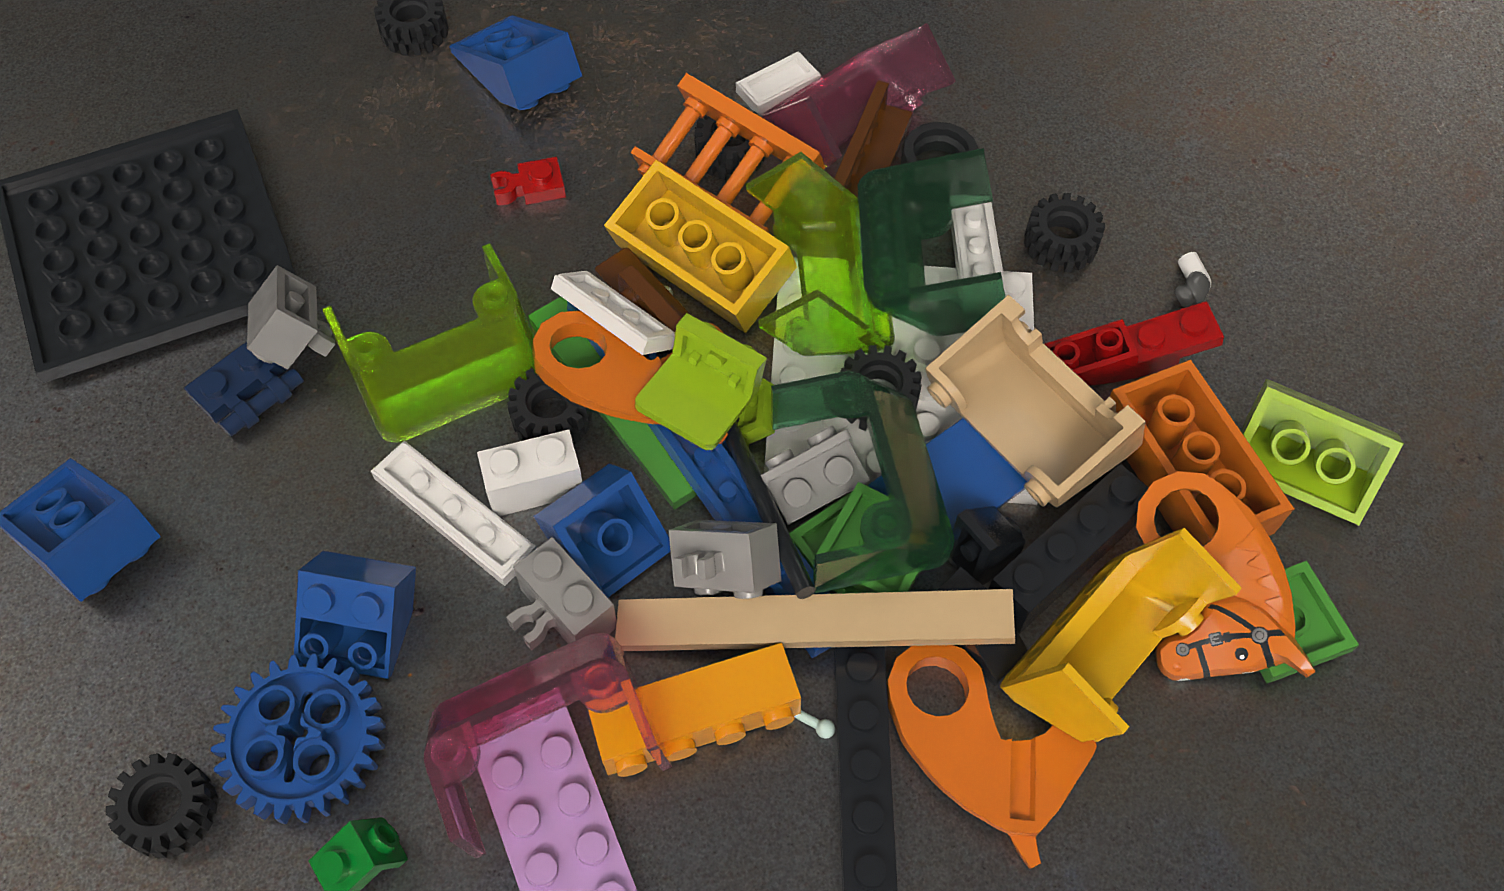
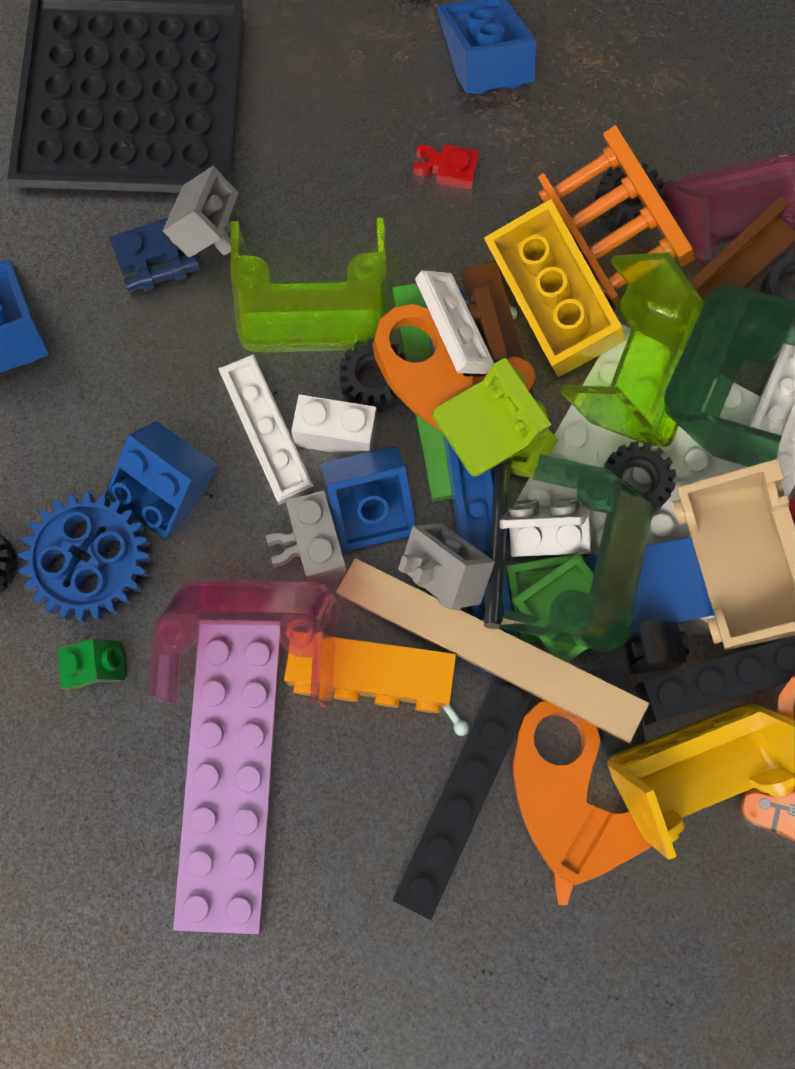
camera: 25 degrees right, 15 degrees up
white tile [736,51,821,115] -> none

